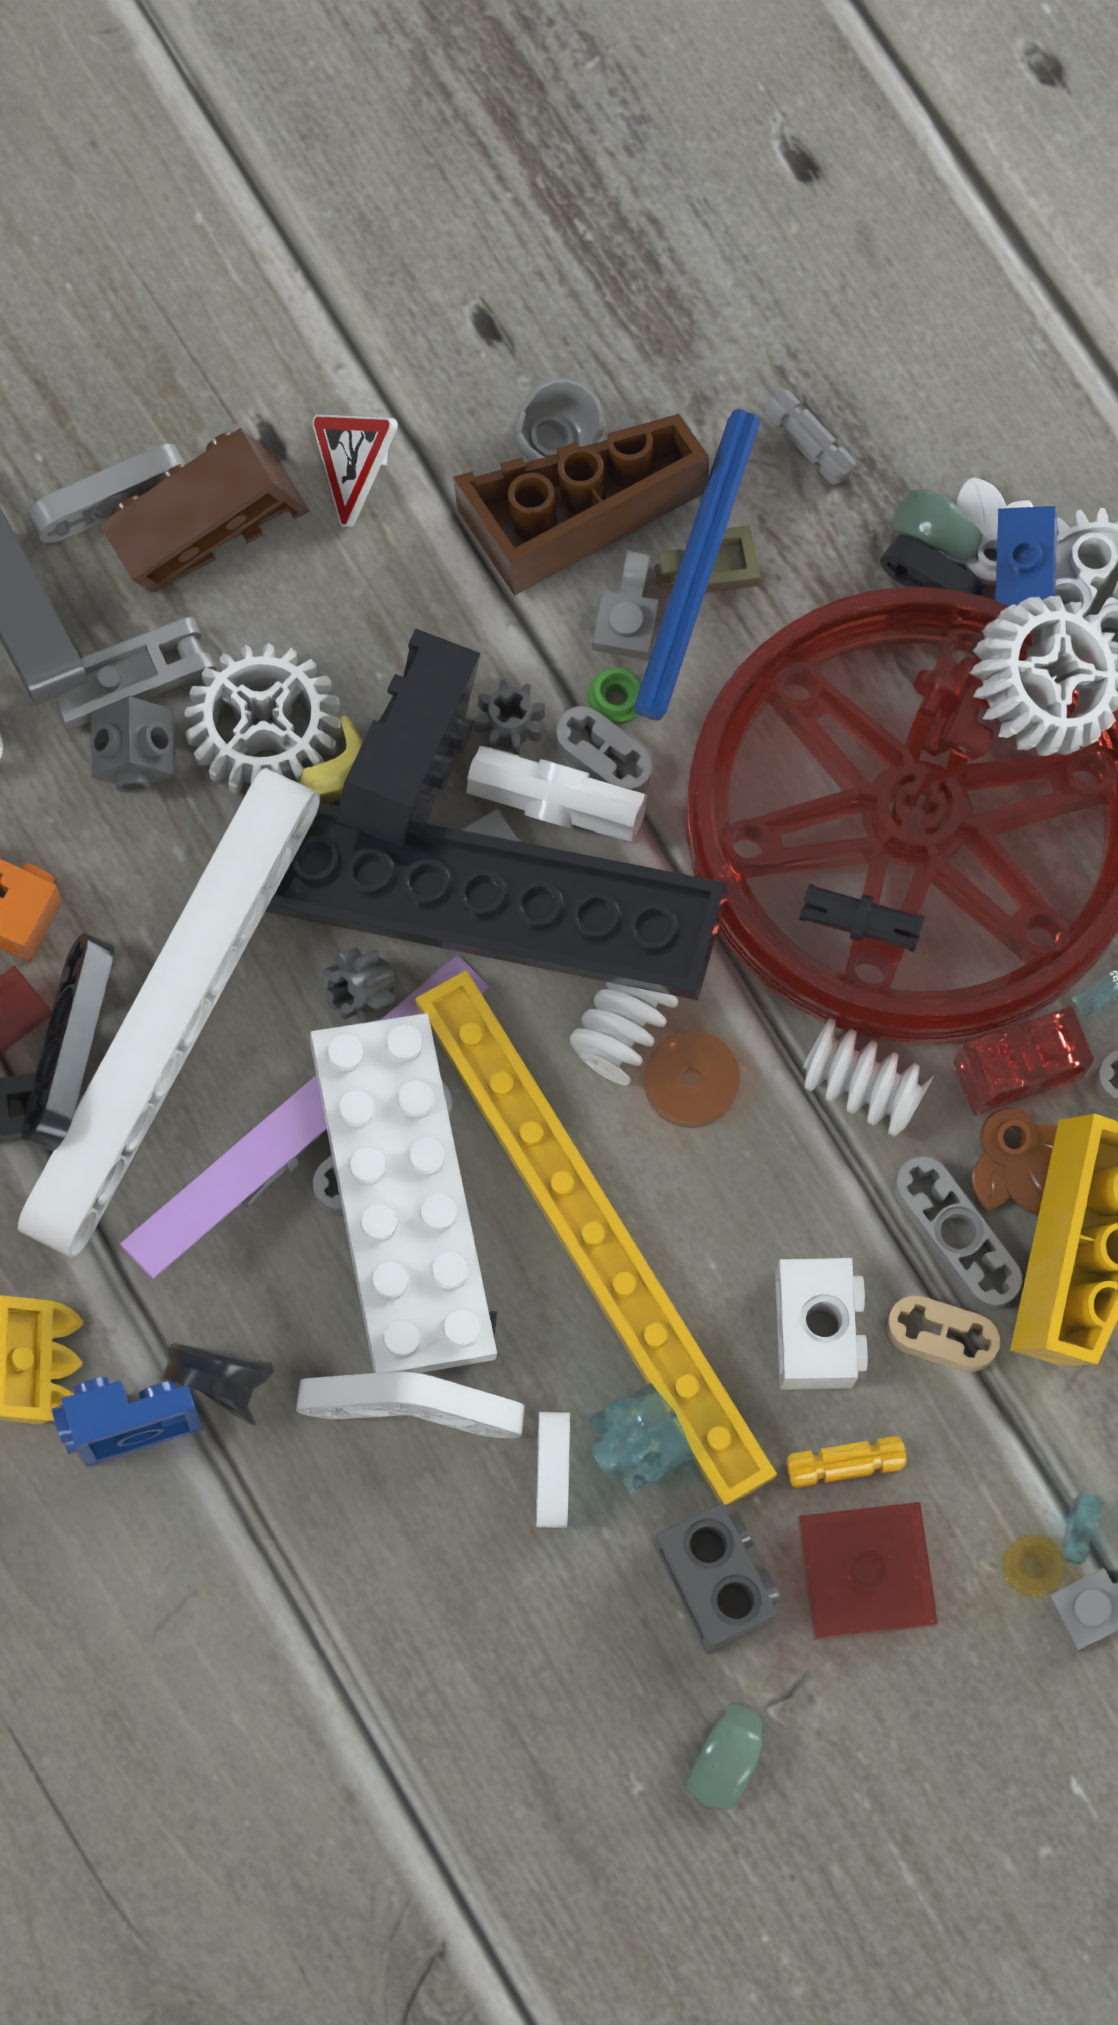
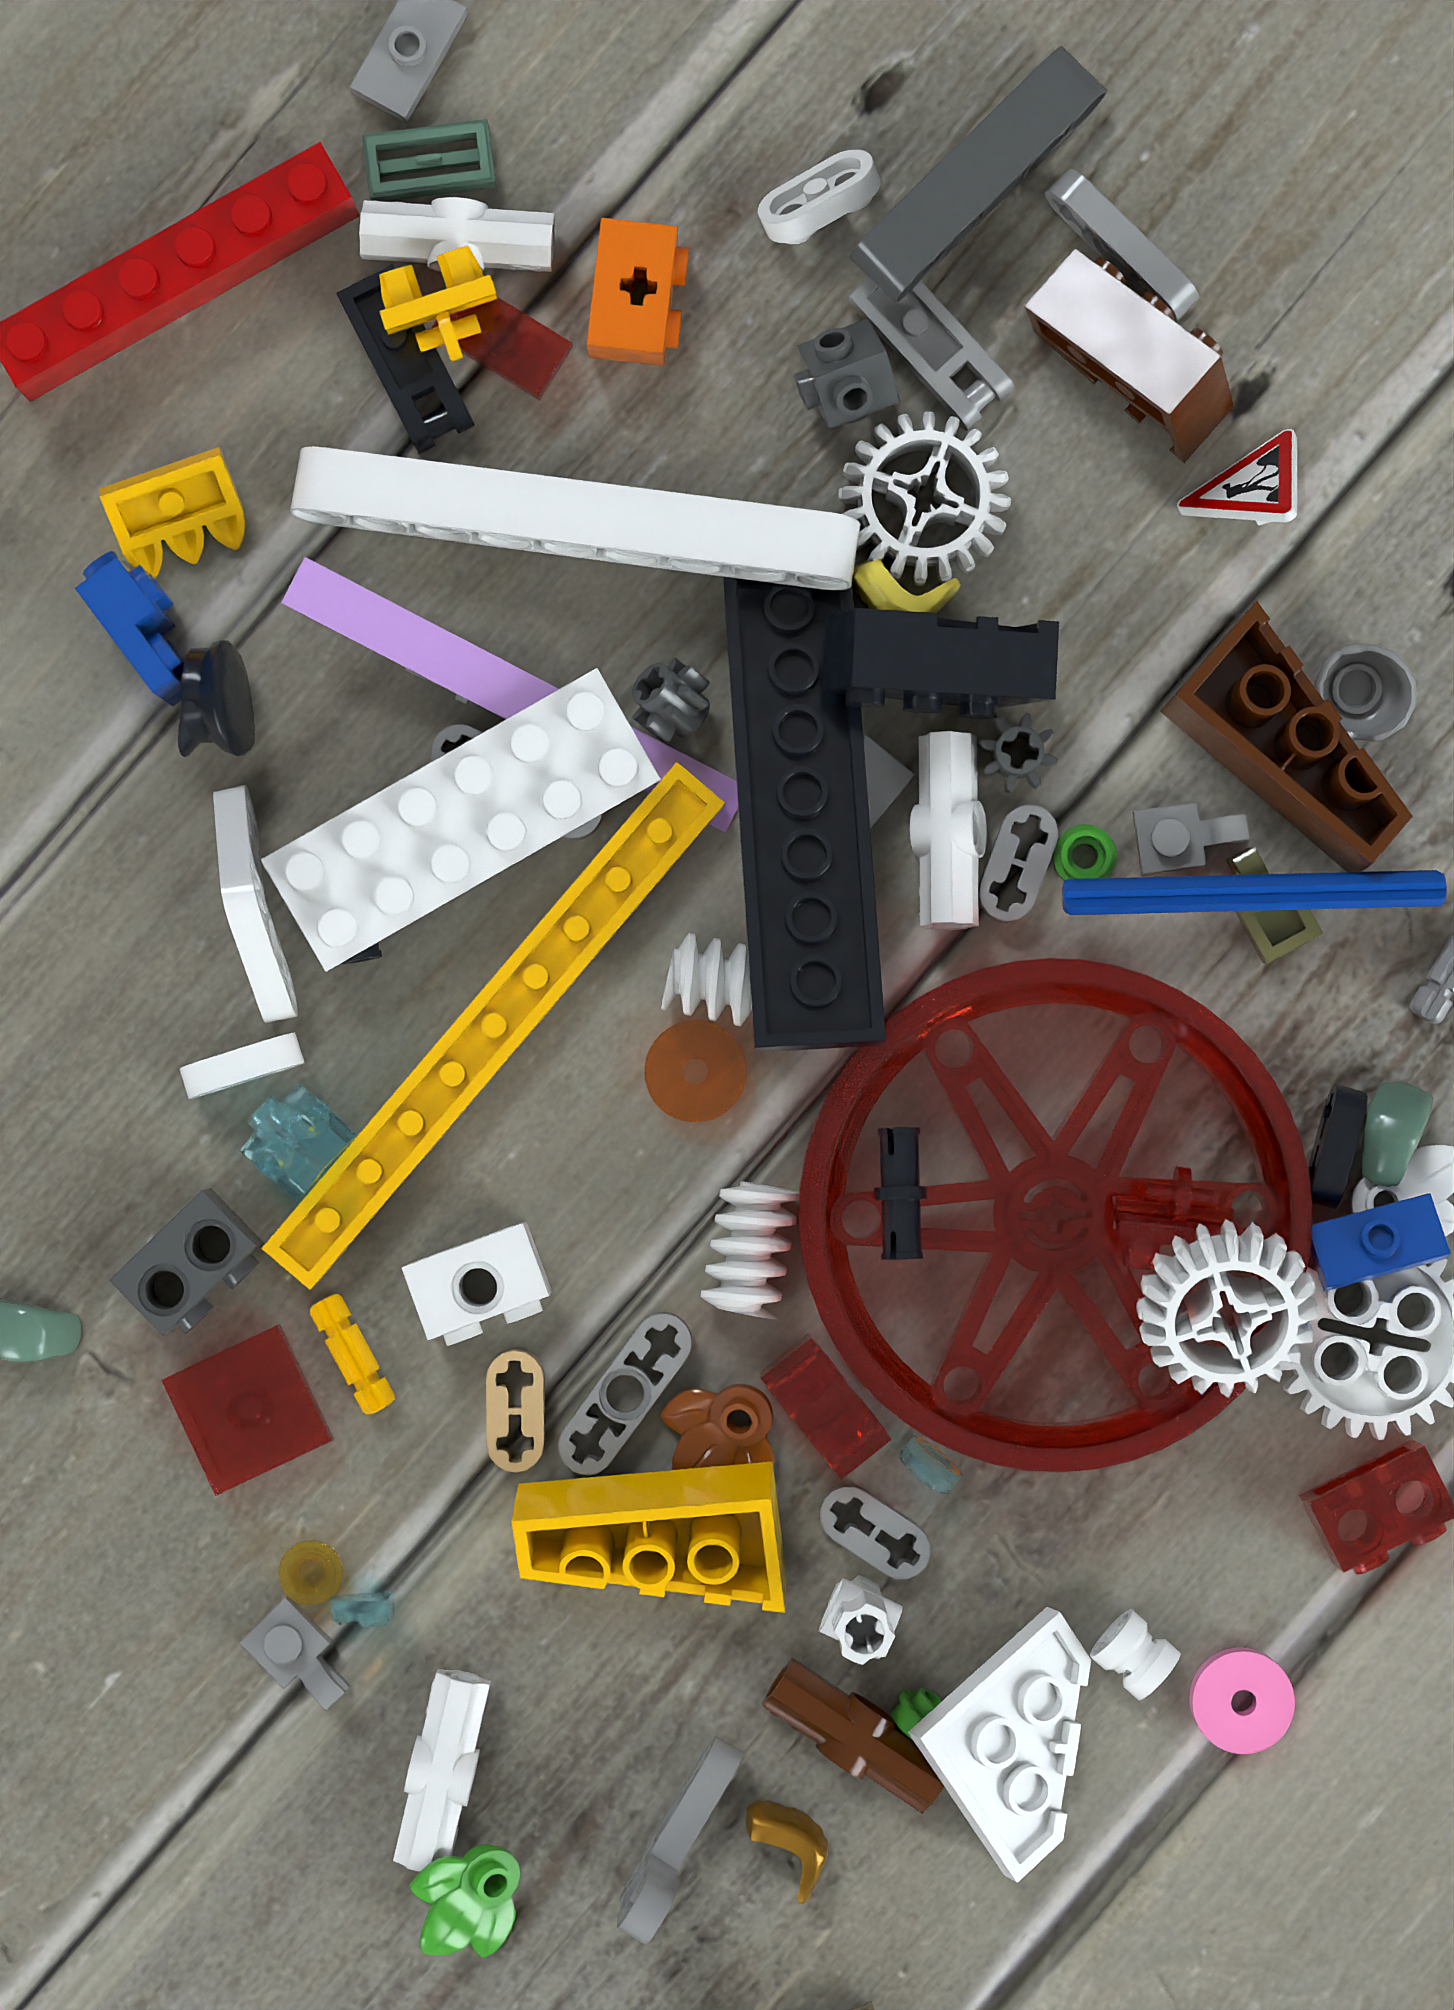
camera: 75 degrees right, 15 degrees up
beam [22,933,114,1151] -> none

